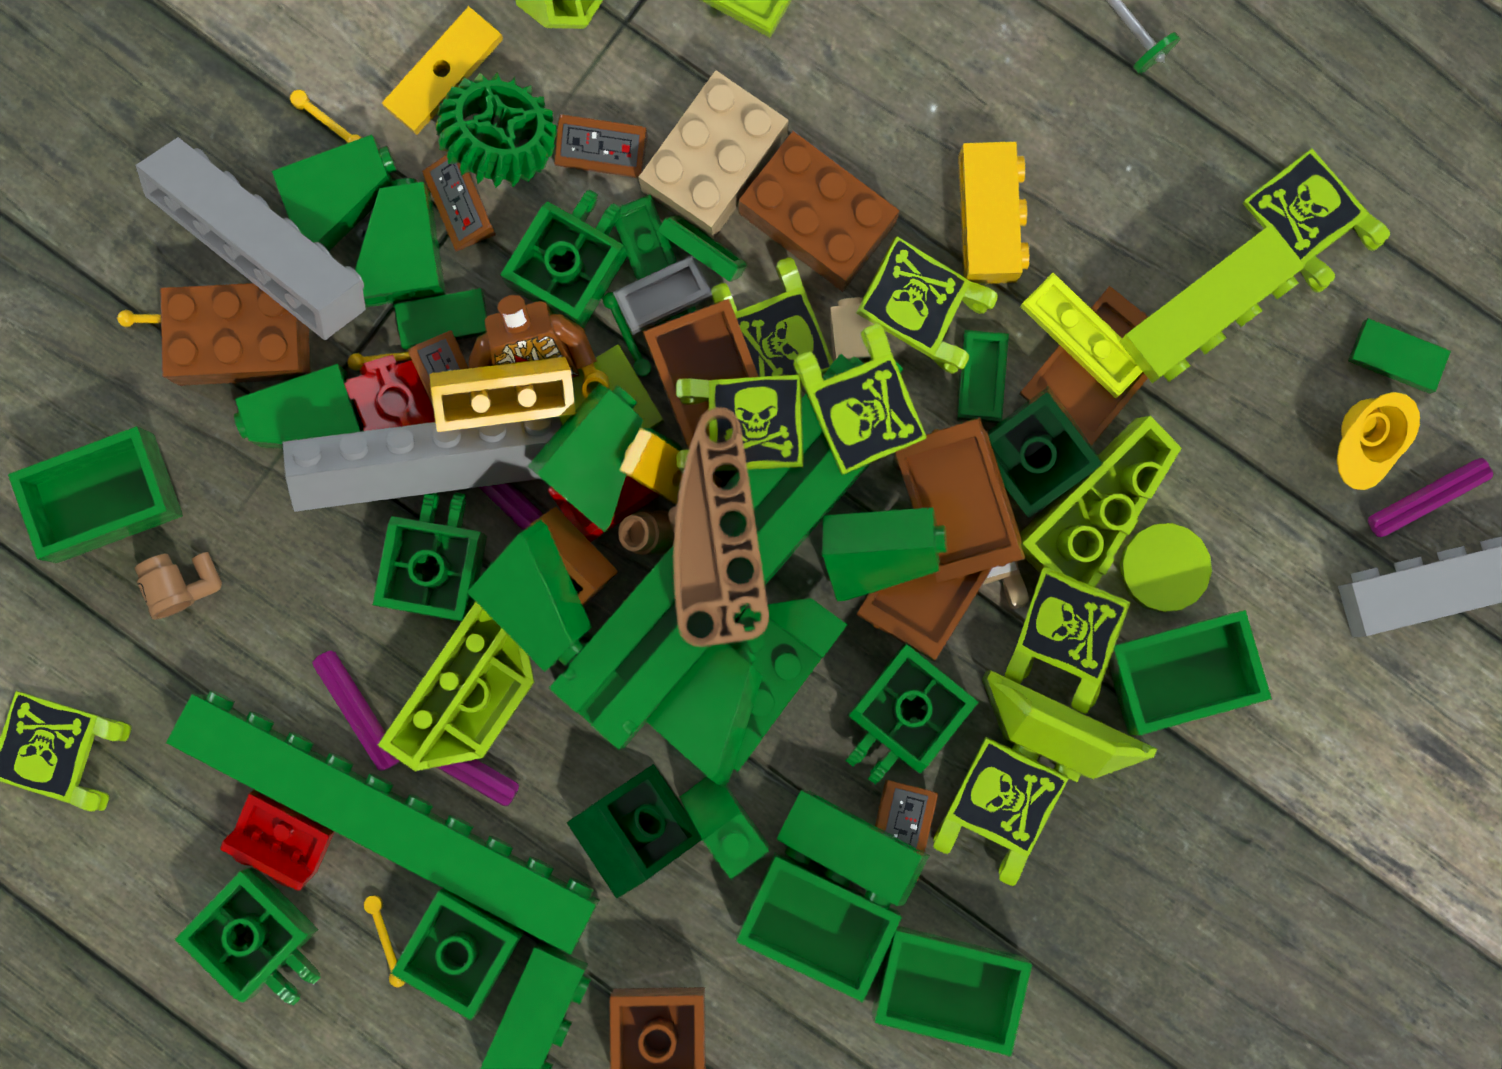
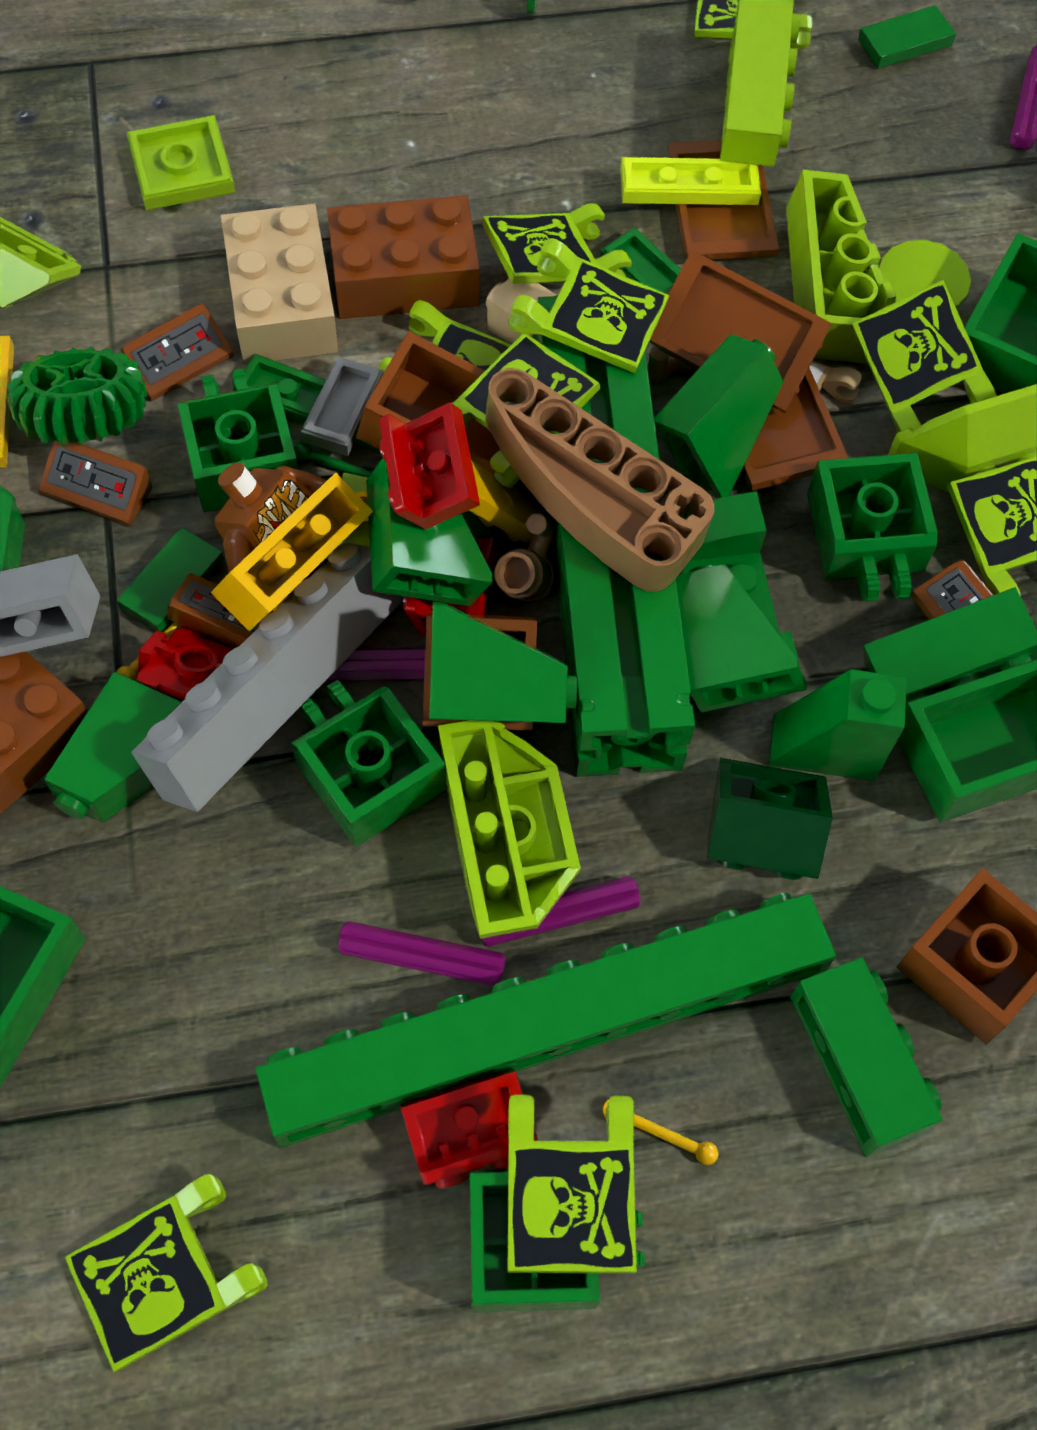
camera: 50 degrees left, 20 degrees down
medium nougat piece [134,552,222,620] -> none
green slope [355,178,446,307] -> none
green brick [391,888,525,1020] -> none
green tile [657,215,748,282] -> none
yellow brick [959,142,1029,284] -> none
dark green slope [987,386,1103,518] -> none
yellow piece [1337,392,1420,490] -> none
none -> red bracket [379,402,480,530]
none -> flag [508,1095,637,1274]

